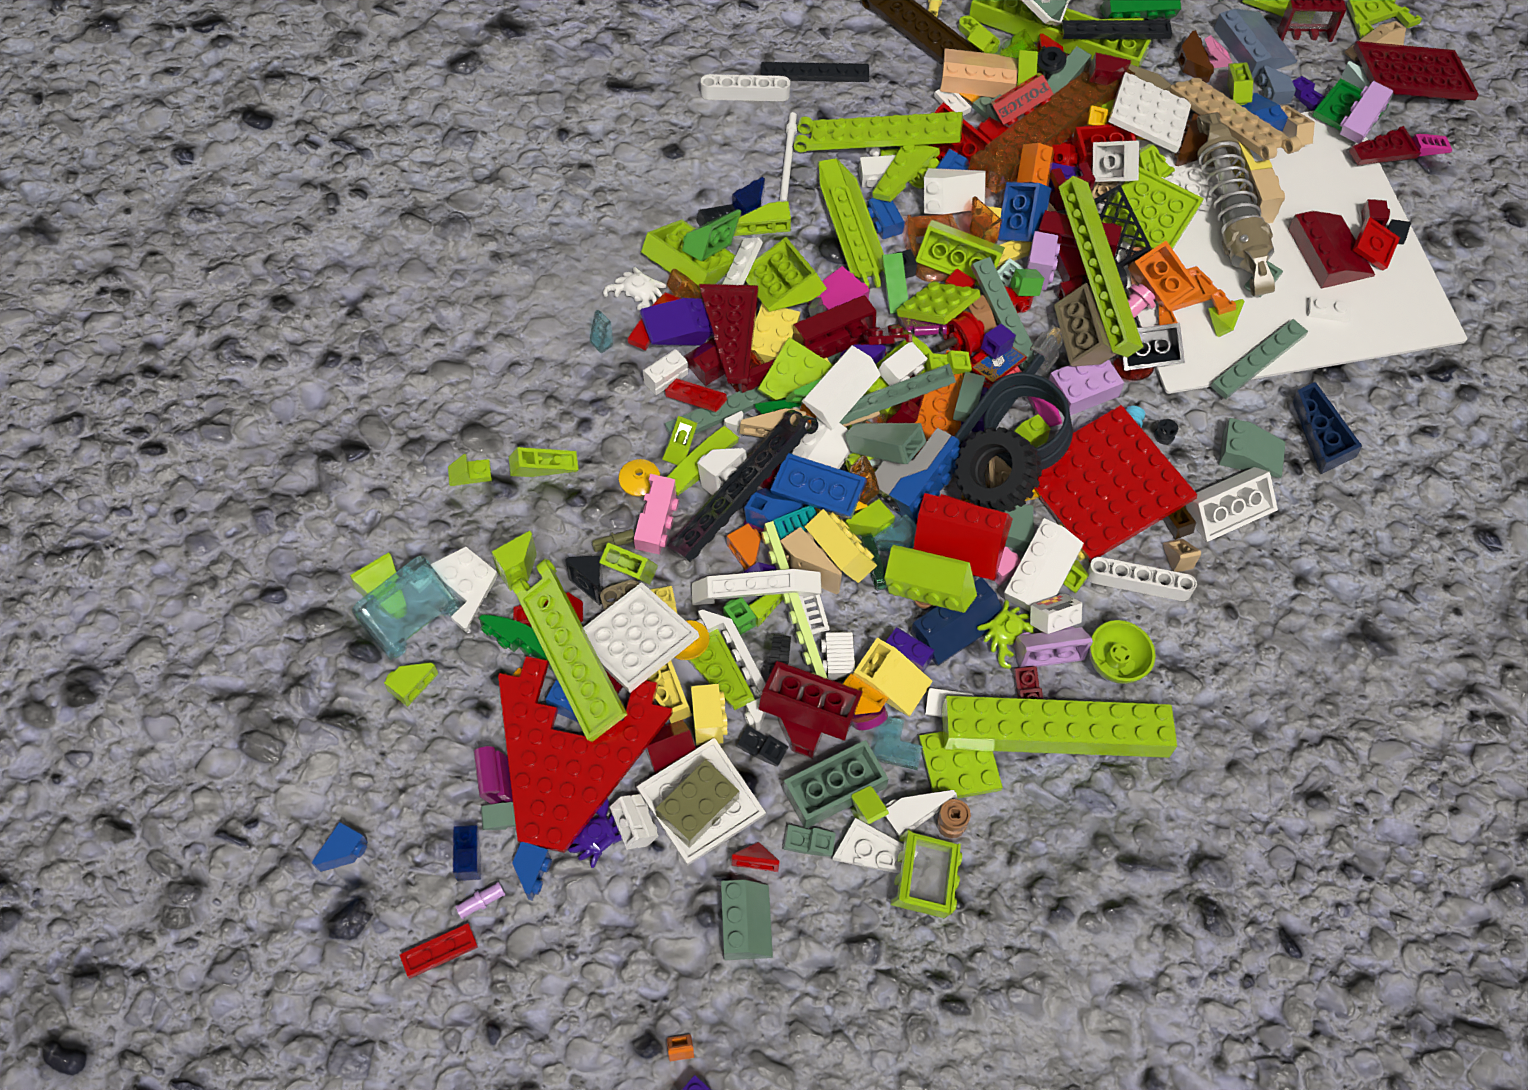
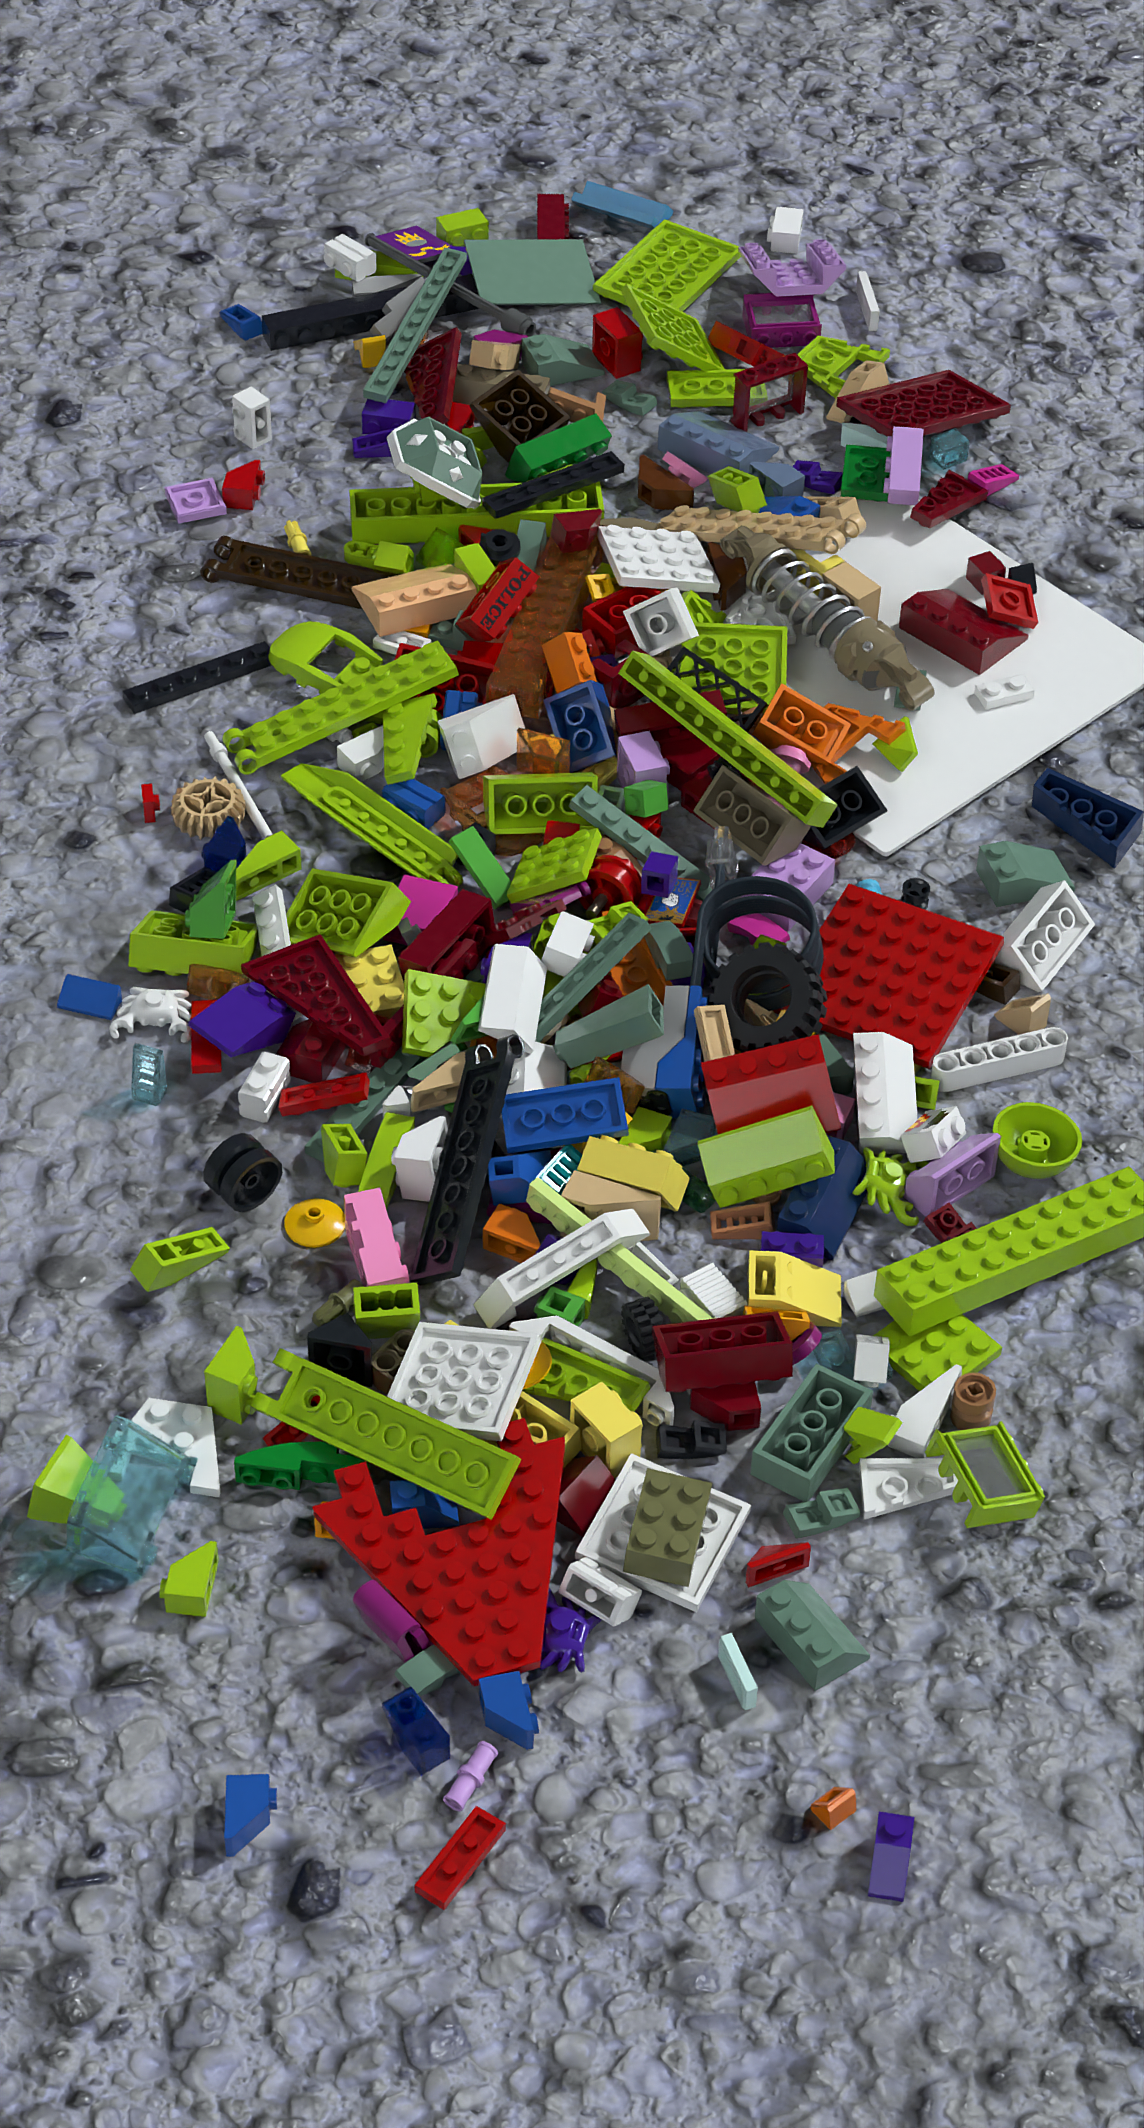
camera: 30 degrees left, 15 degrees down
lime slope [448,454,492,486] -> none
white beam [701,74,790,101] -> none
sand green plate [1211,319,1308,399] -> none
none -> blue slope [57,974,122,1020]
none -> red plate [141,783,160,823]
none -> tan gear [171,776,246,840]
none -> black wheel [203,1133,283,1212]
none -> lime slope [268,621,383,694]
none -> tan tile [694,1005,735,1062]
none -> nougat slope [710,1201,776,1239]
none -> light aqua tile [718,1633,758,1710]
none -> white slope [853,1334,890,1388]
none -> clear light blue brick [929,428,970,470]

